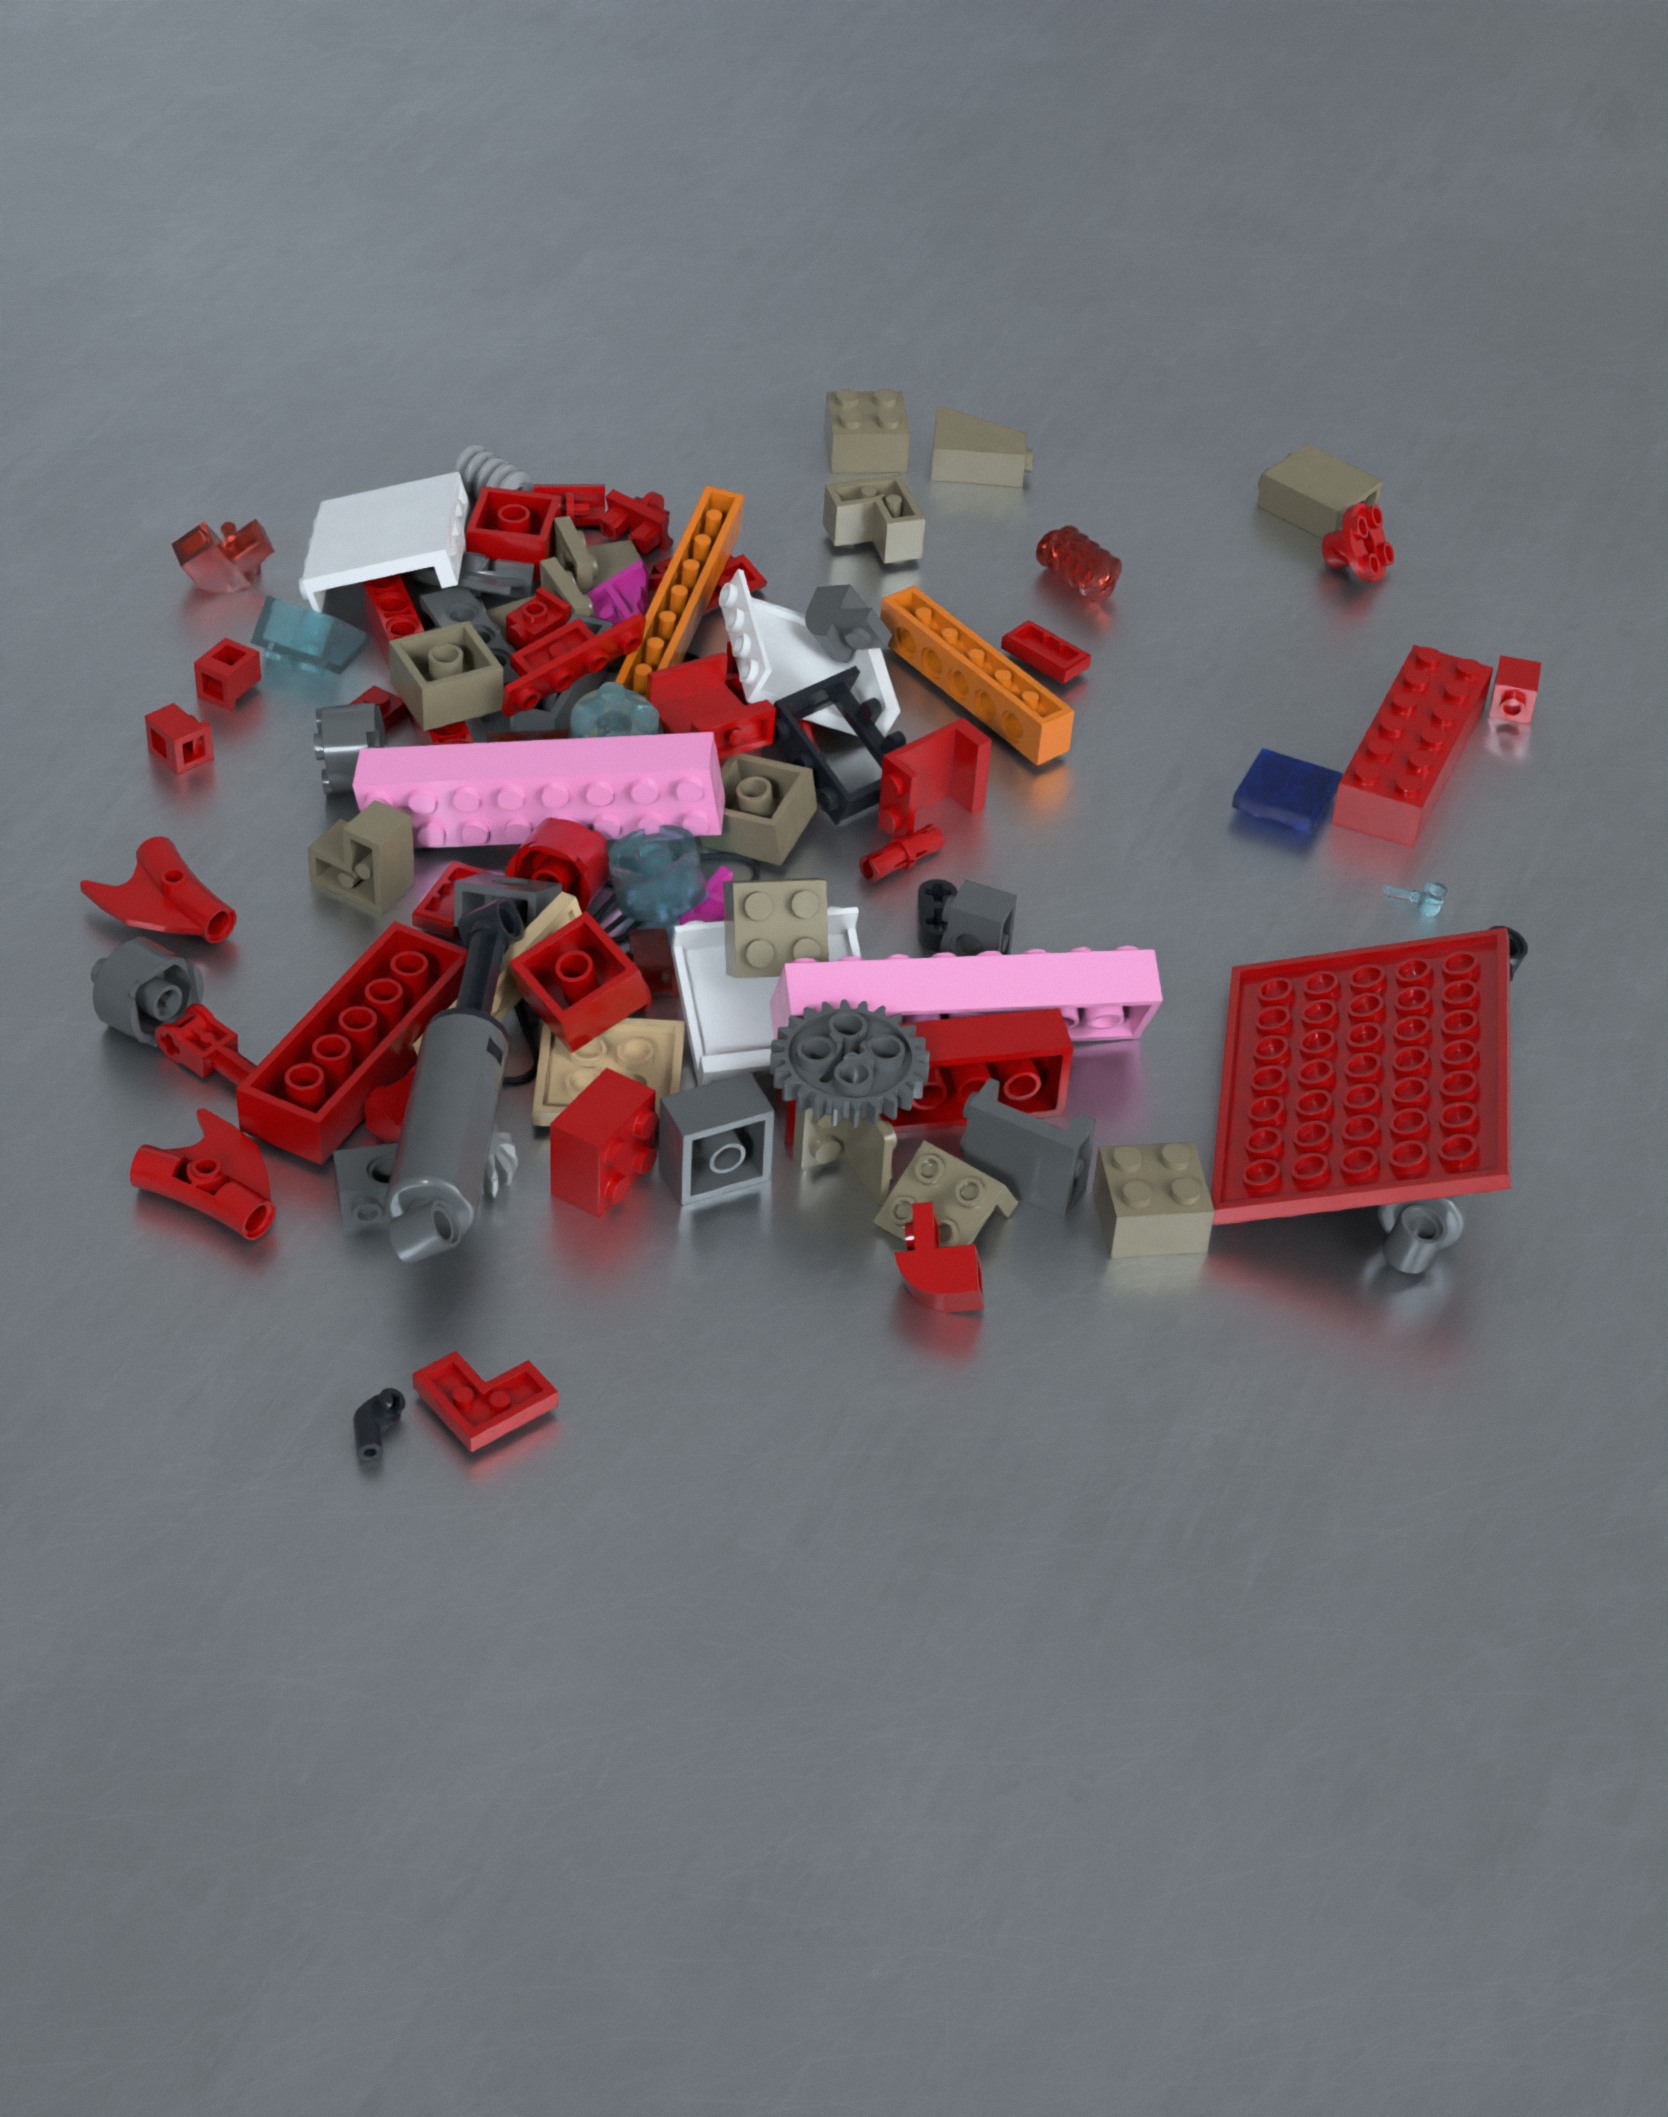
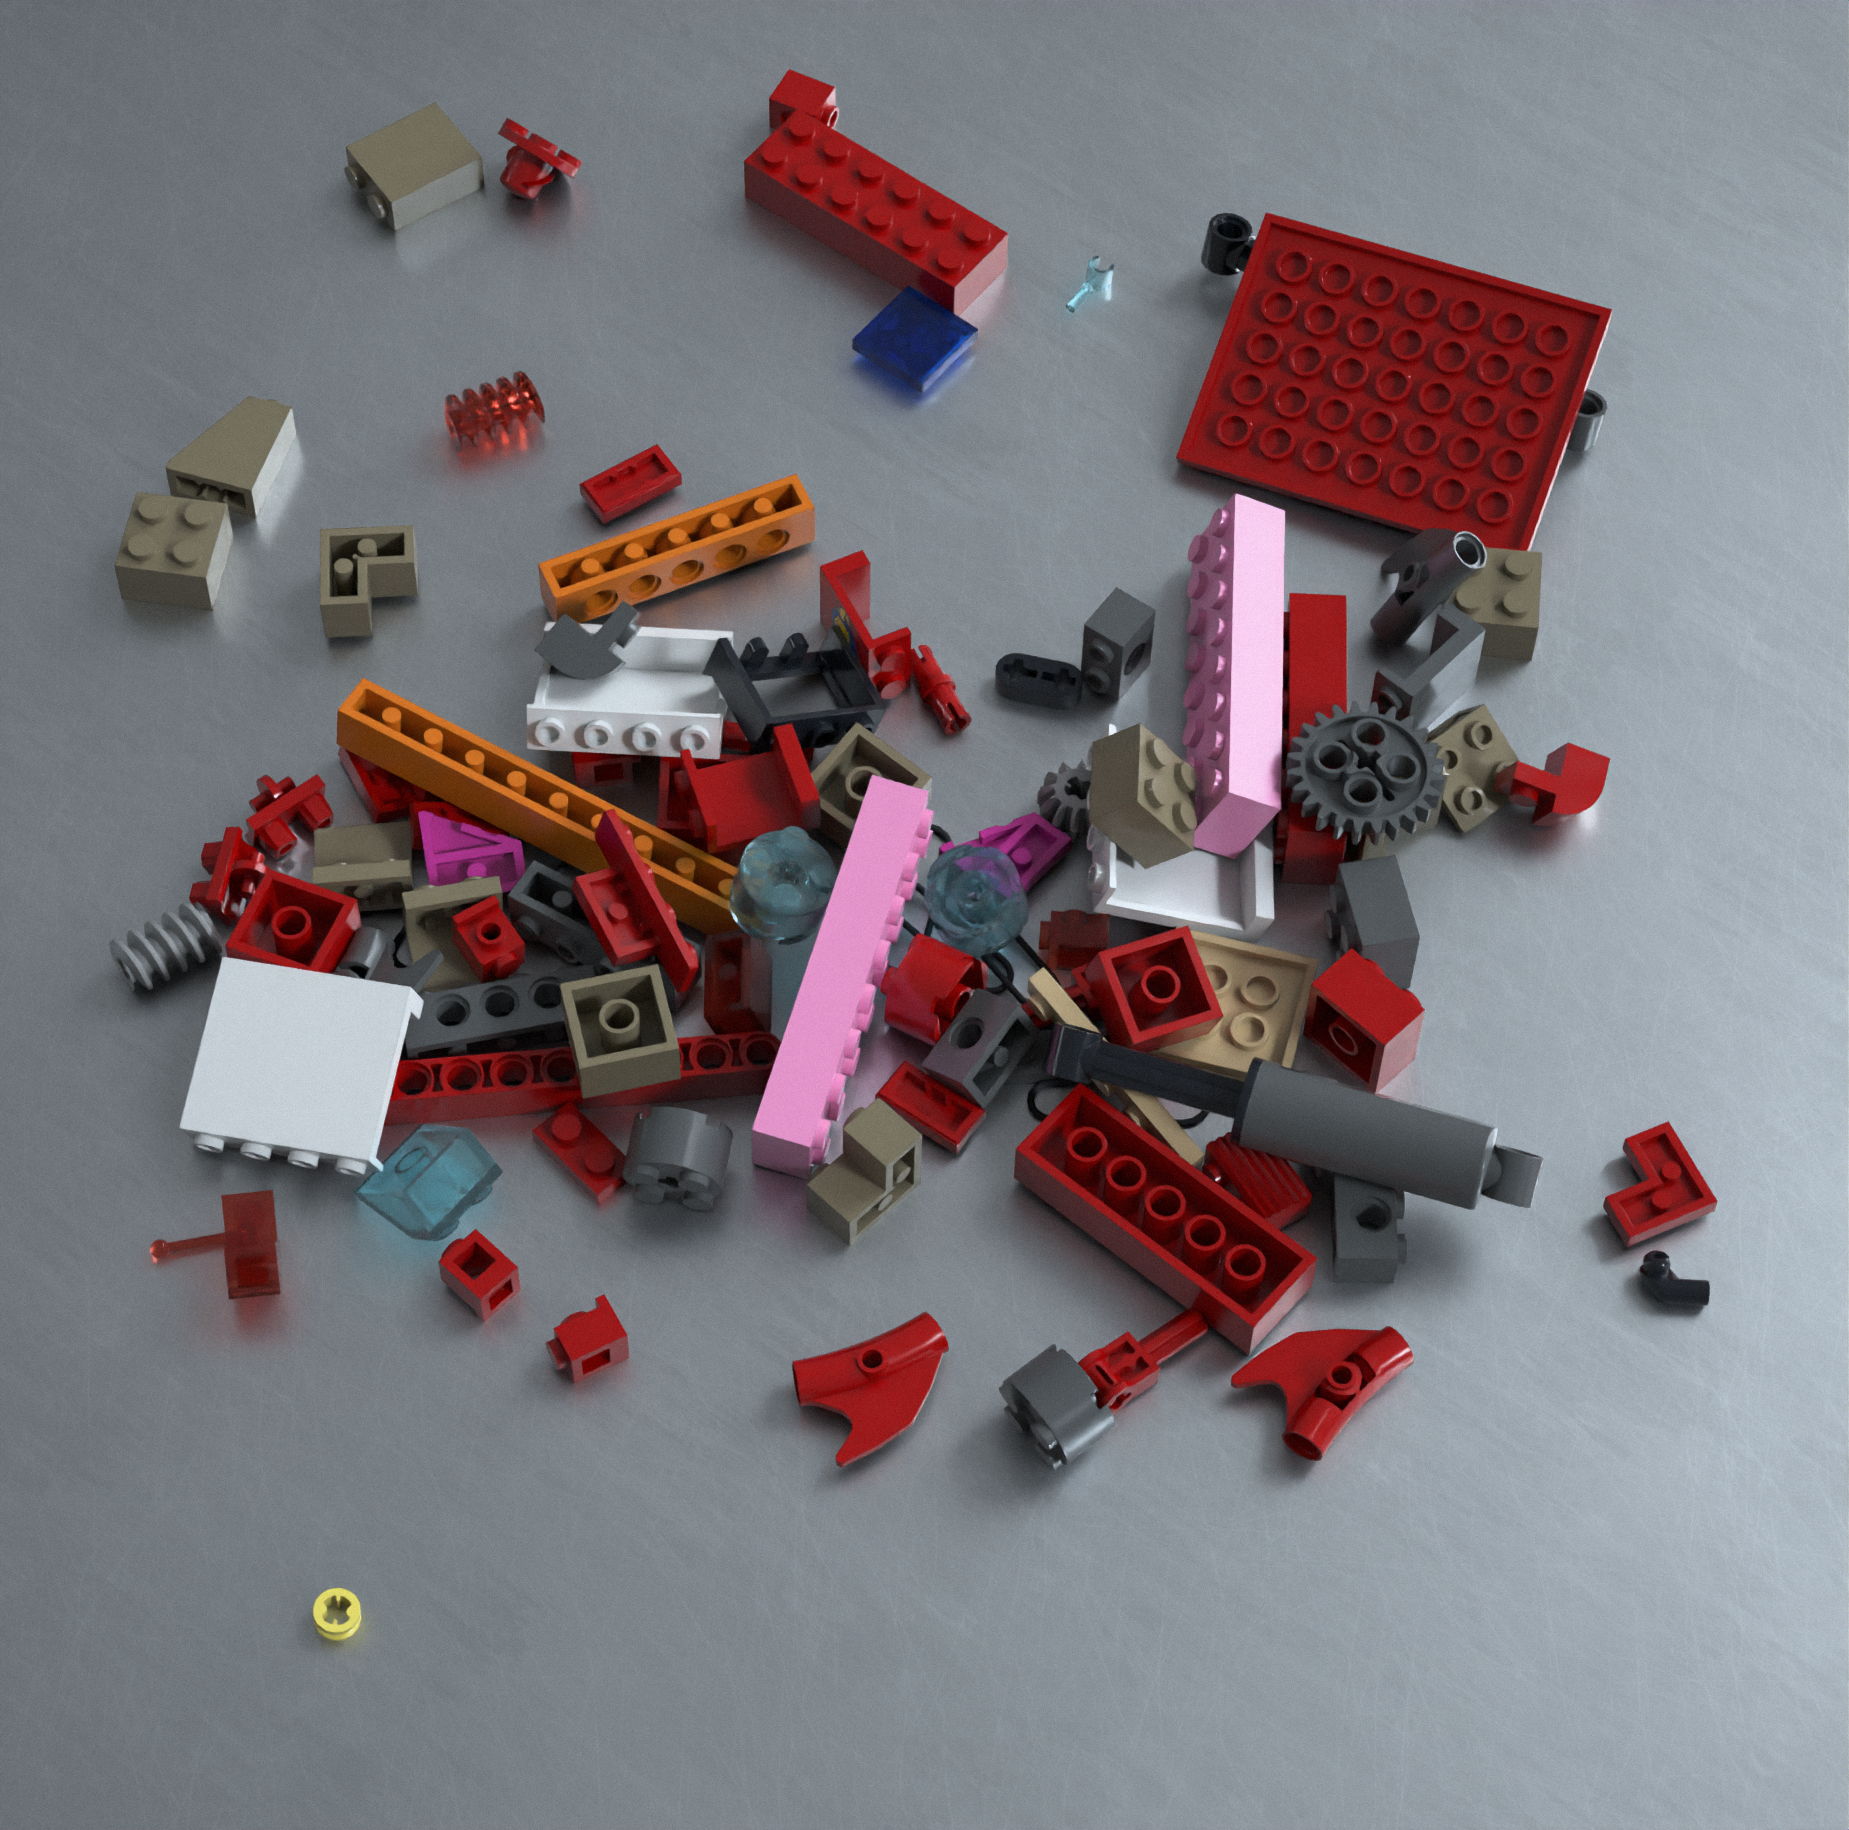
camera: 75 degrees left, 15 degrees up
none -> dark grey pin [1370,528,1487,647]

